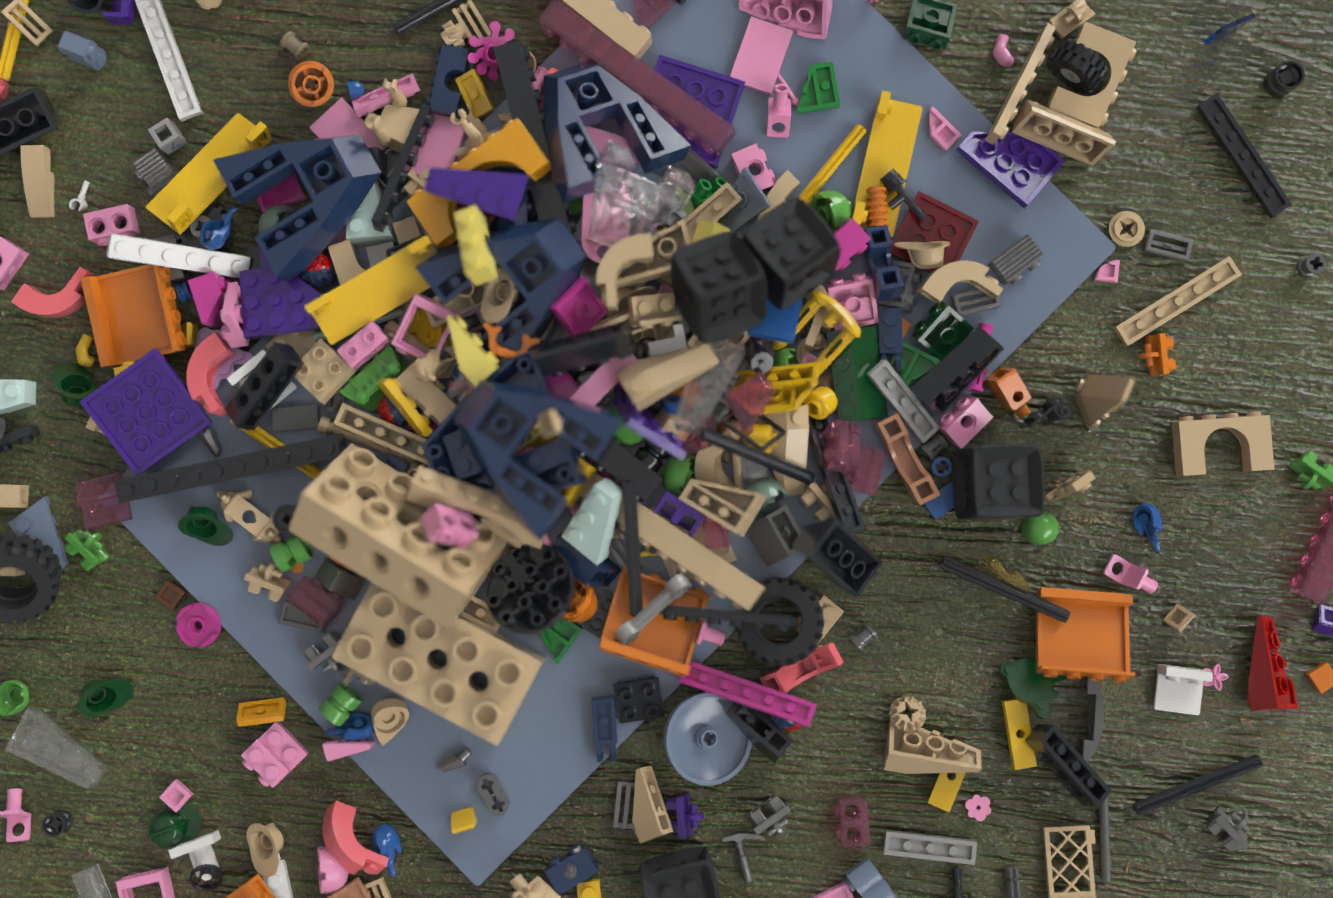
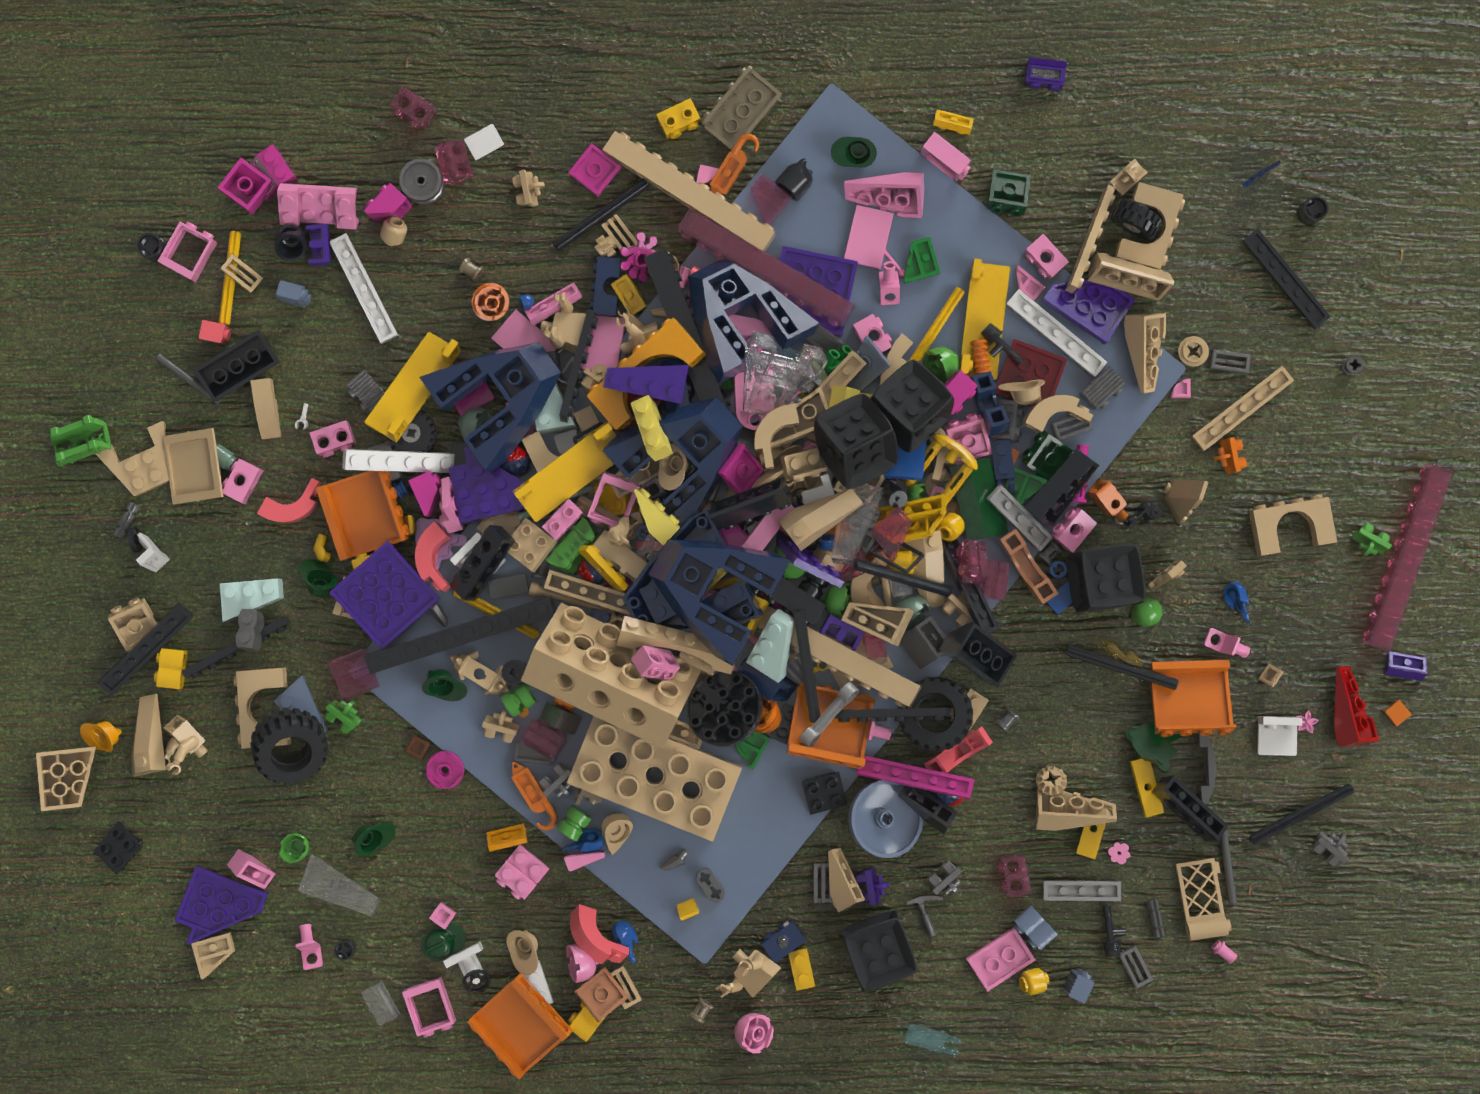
camera: 10 degrees left, 0 degrees up
light grey brick [148,118,187,155] -> none
blue piece [199,206,238,251] -> none
orange helmet [483,322,540,359] -> none
tan slope [538,409,562,438] -> none
dark blue hinge [592,696,617,762] -> none
bright pink arm [993,34,1014,68] -> none
none -> orange plate [511,761,558,831]
none -> white plate [1006,289,1107,377]
none -> bright pink brick [1024,234,1069,280]
none -> tan wedge [1124,313,1166,393]

